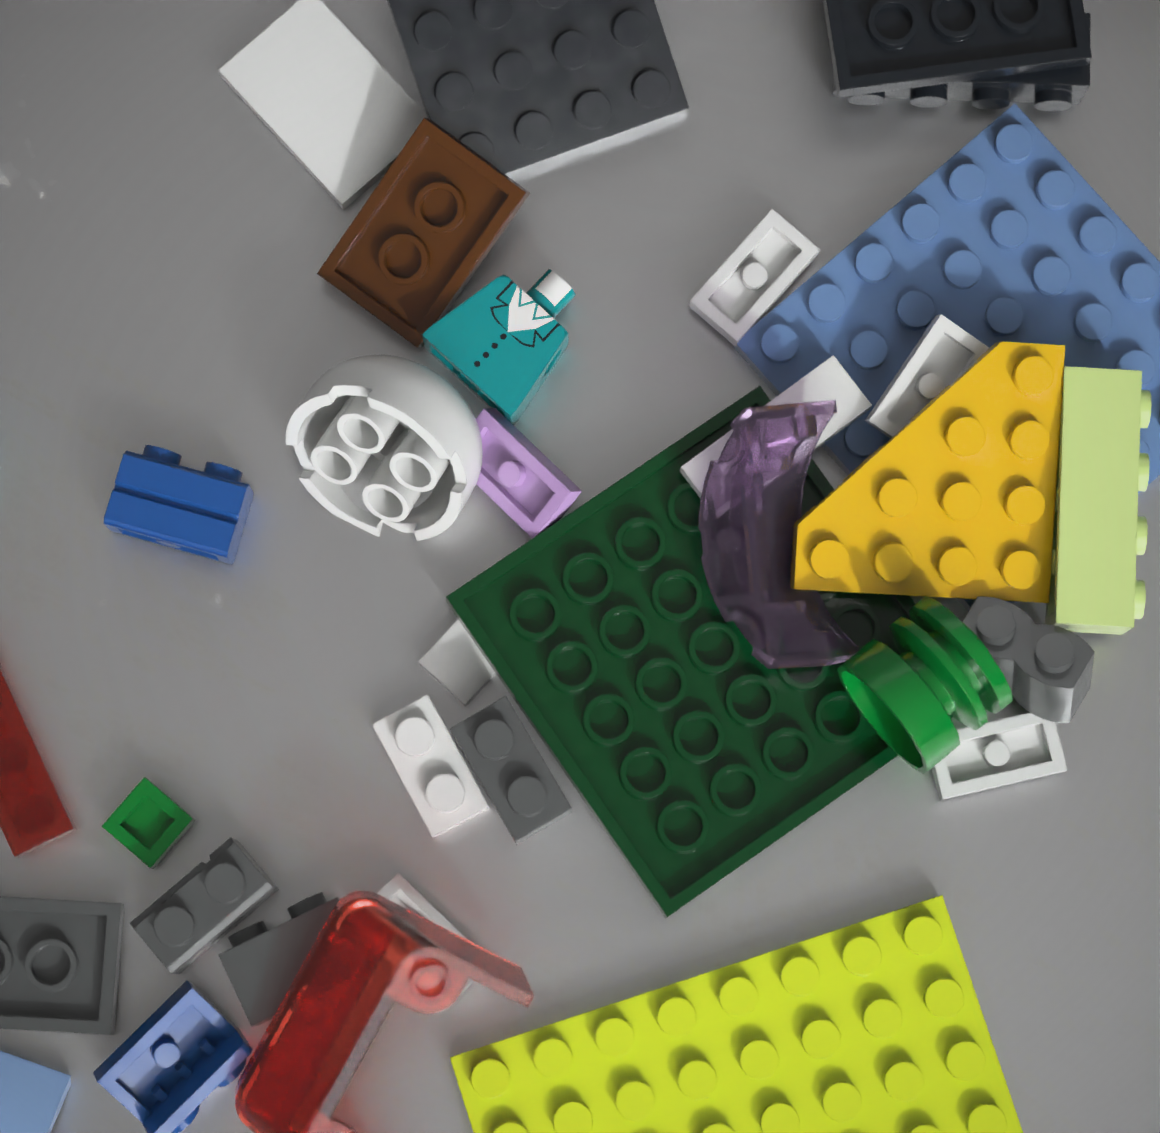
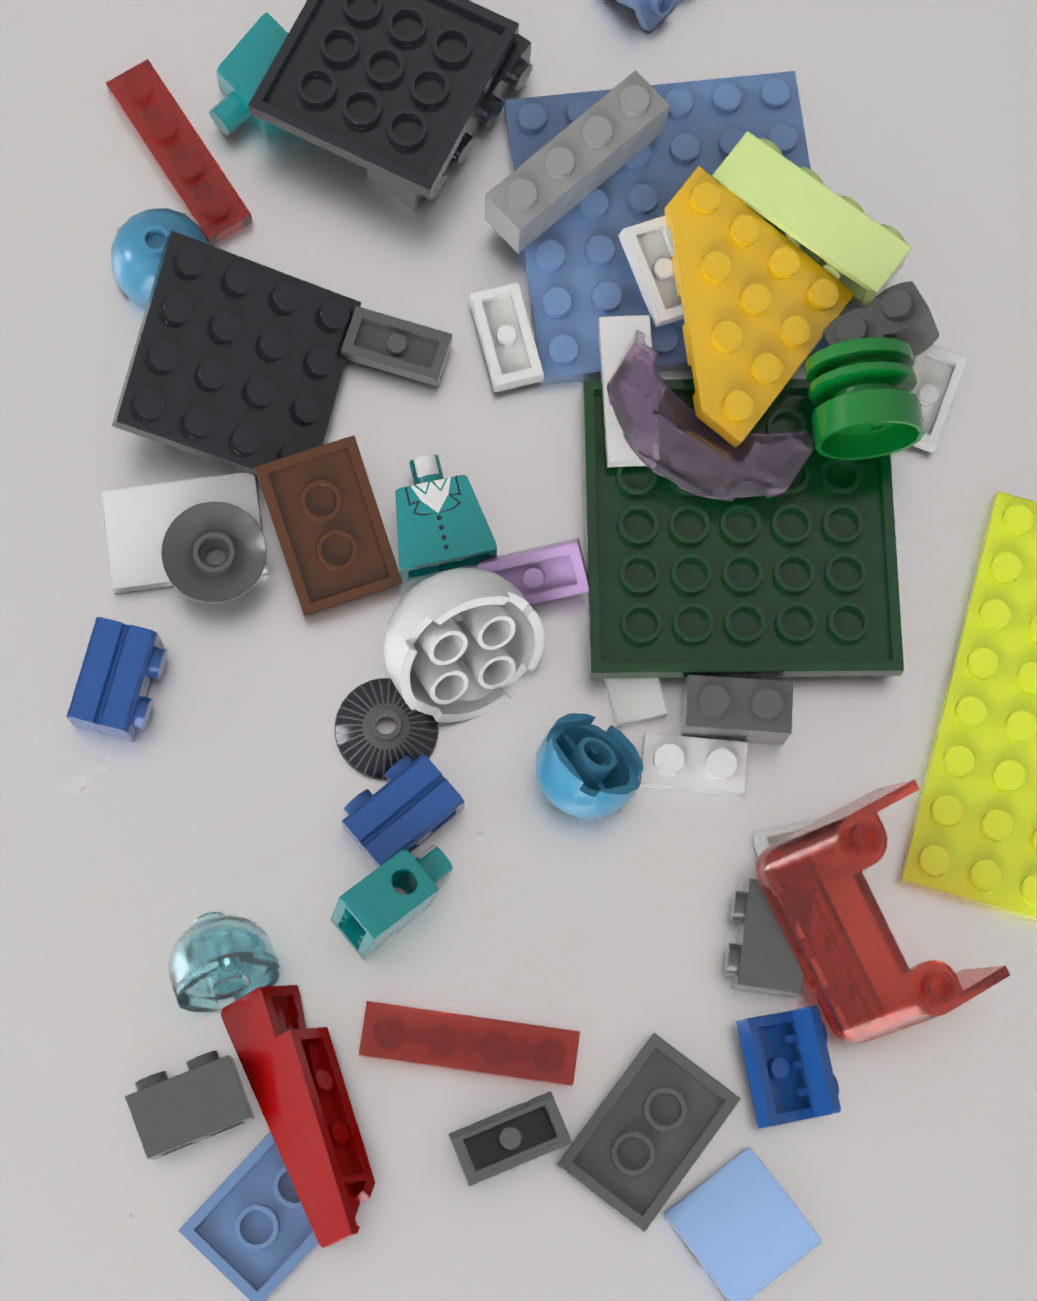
camera: 60 degrees left, 5 degrees down
green plate [102,777,196,869] -> none
dark grey brick [130,837,279,974] -> none
none -> blue brick [66,617,167,740]
none -> dark grey dish [161,501,267,604]
none -> teal torso [330,845,453,960]
none -> dish [335,678,439,781]
none -> dark grey plate [341,306,453,387]
none -> light grey brick [485,70,670,254]
none -> dark azure cylinder [536,713,643,819]

